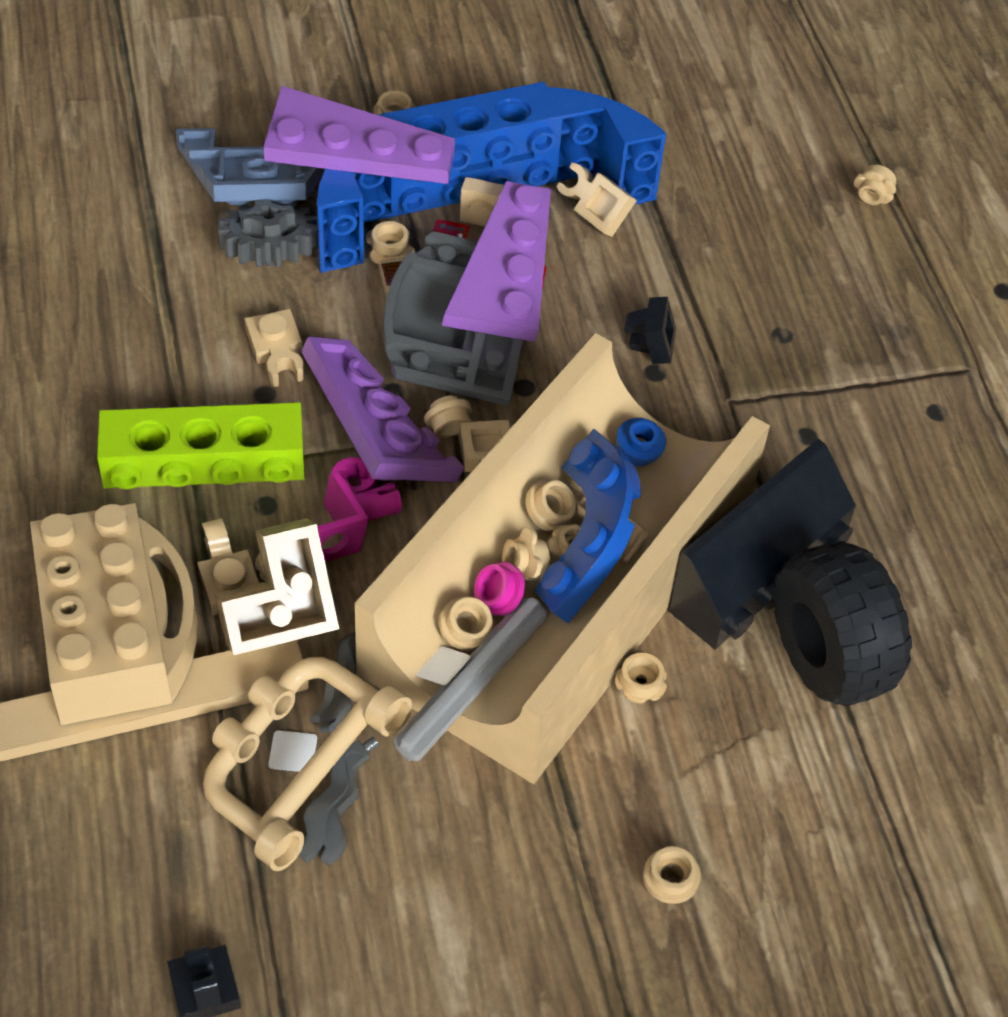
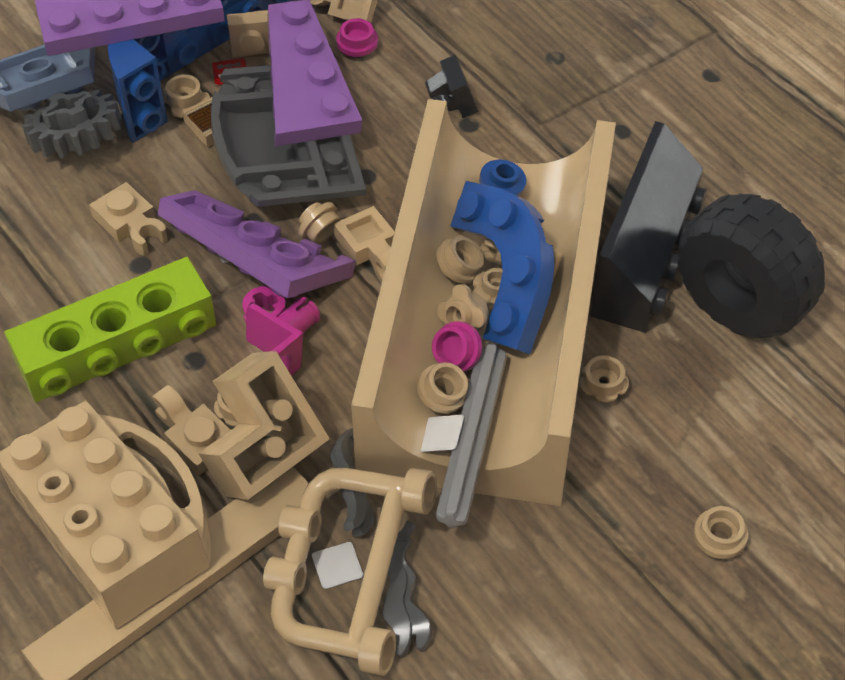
camera: 20 degrees left, 0 degrees up
none -> dark pink plate [336,18,378,57]

